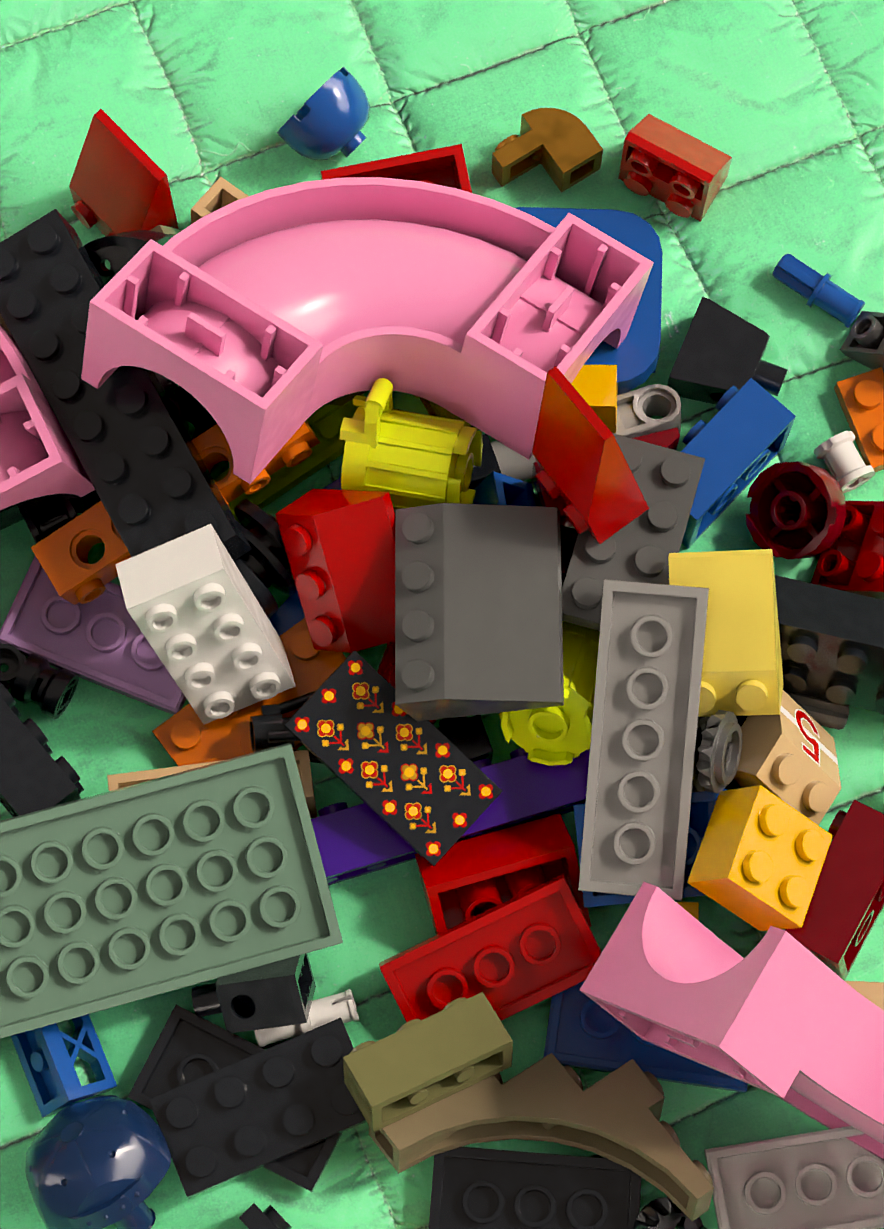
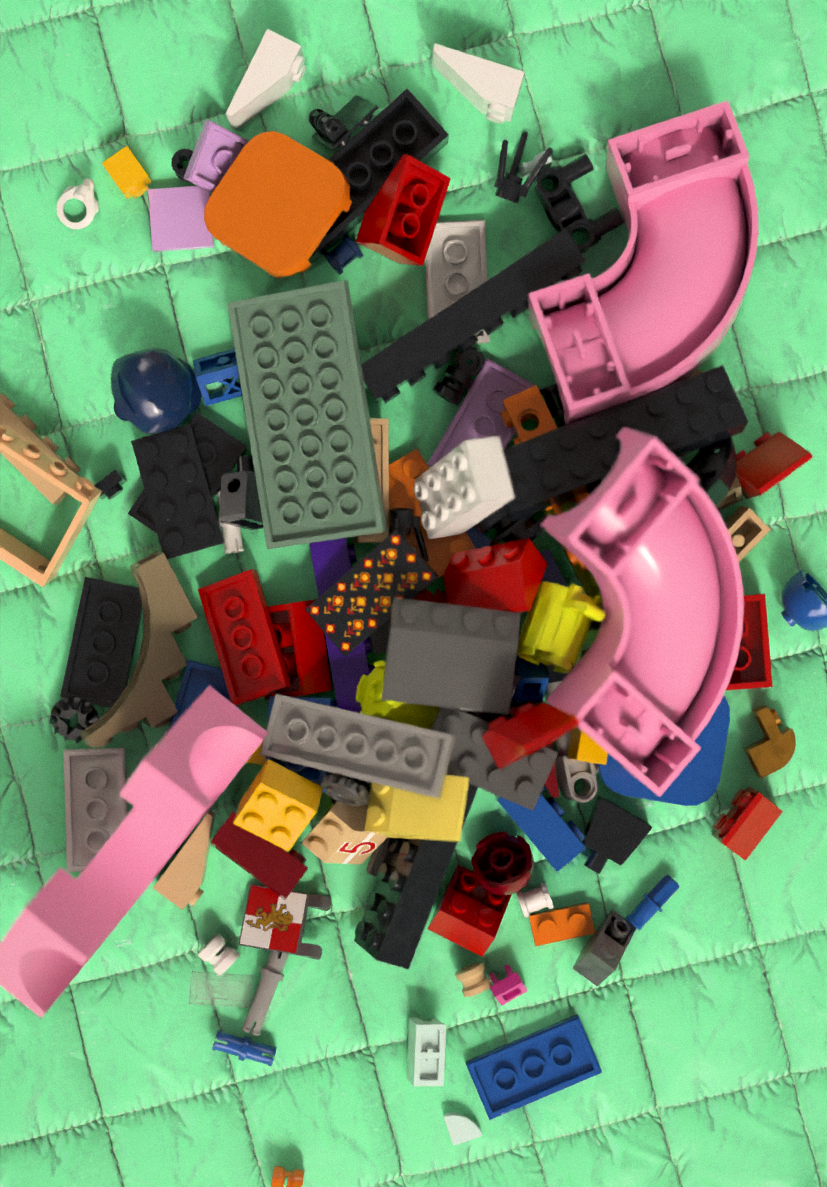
camera: 95 degrees right, 15 degrees up
olive brick [343,992,513,1133] -> none

